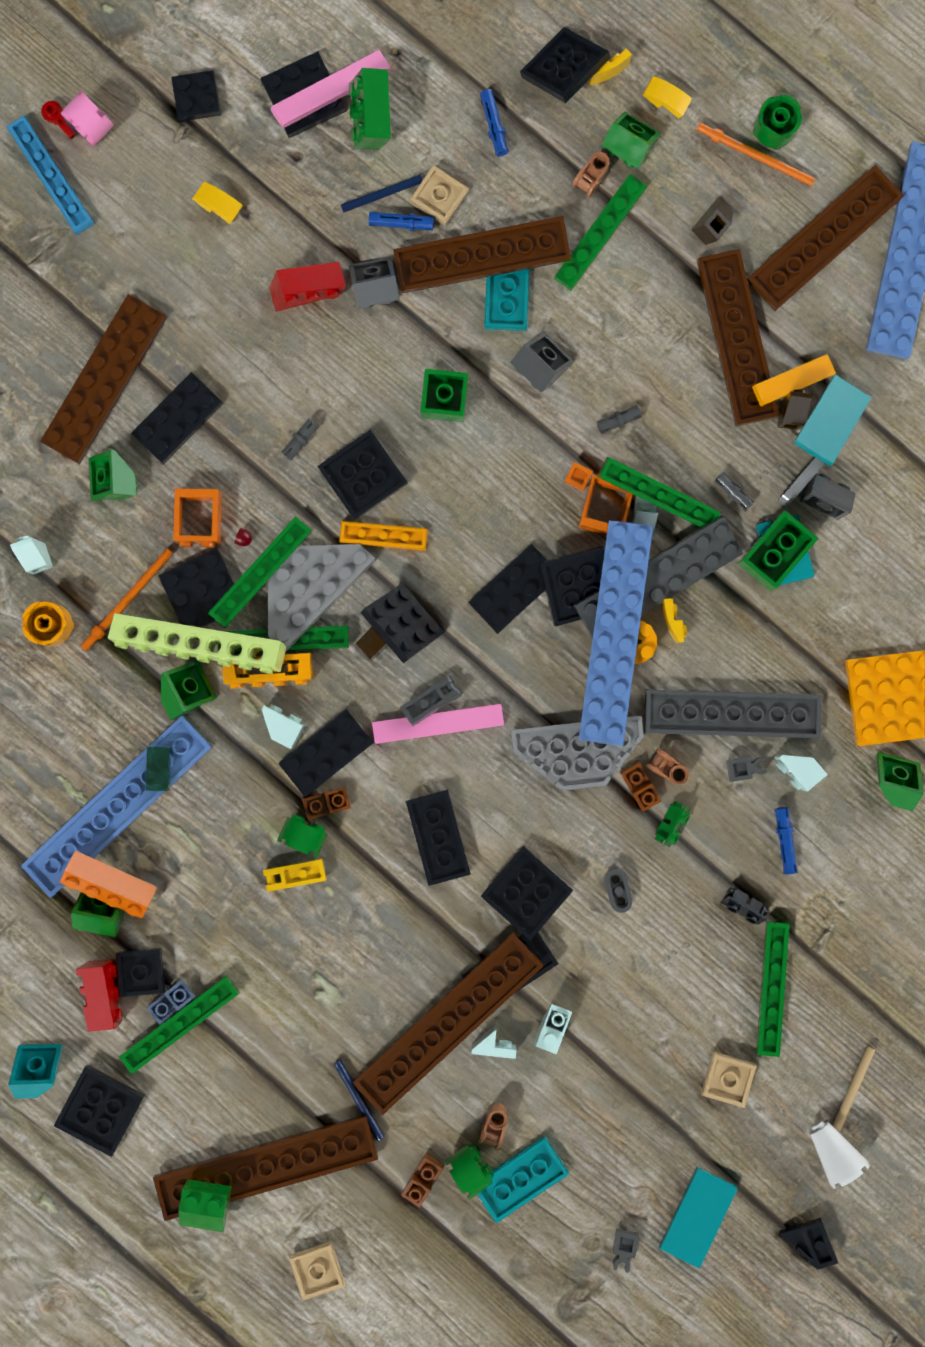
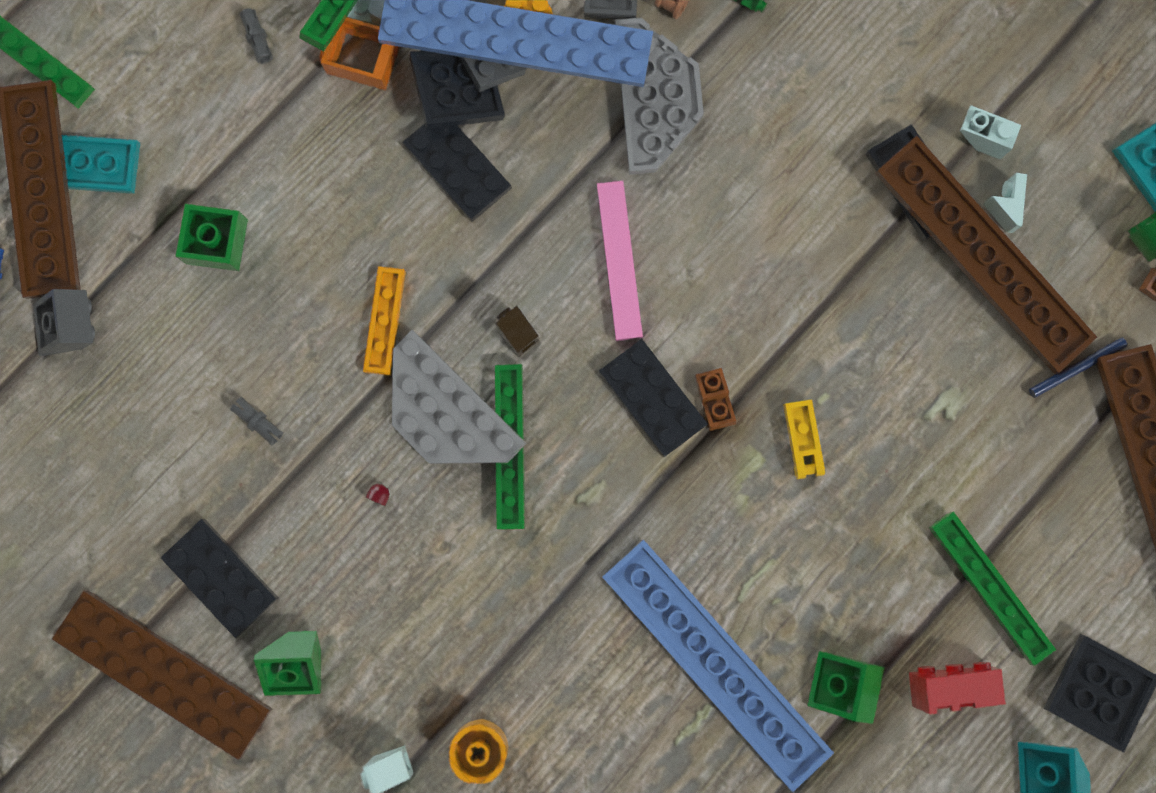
camera: 90 degrees left, 5 degrees down
orange brick [59,851,157,919] -> none
orange bar [81,548,173,651] -> none
yellowish green brick [108,613,286,674] -> none
black plate [116,948,165,997] -> none
clear green tile [146,747,171,791] -> none
sand blue slope [147,980,195,1025] -> none
black plate [158,548,246,628] -> none
green slope [161,660,217,720] -> none
orange window [173,488,222,548] -> none
green plate [208,516,312,628] -> none
light orange brick [223,653,314,689] -> none
light aqua slope [262,704,305,749] -> none
red wedge [269,262,346,312] -> none
green brick [277,814,328,858] -> none
black plate [317,430,408,520] -> none
black plate [360,583,445,664] -> none
dark grey plate [400,676,463,727] -> none
black plate [406,789,471,886] -> none
nougat piece [477,1103,508,1151] -> none
black plate [481,846,574,941] -> none
dark grey slope [510,332,574,393] -> none
orange plate [564,462,593,492] -> none
dark grey plate [604,868,632,913] -> none
dark orange slope [619,761,662,812] -> none

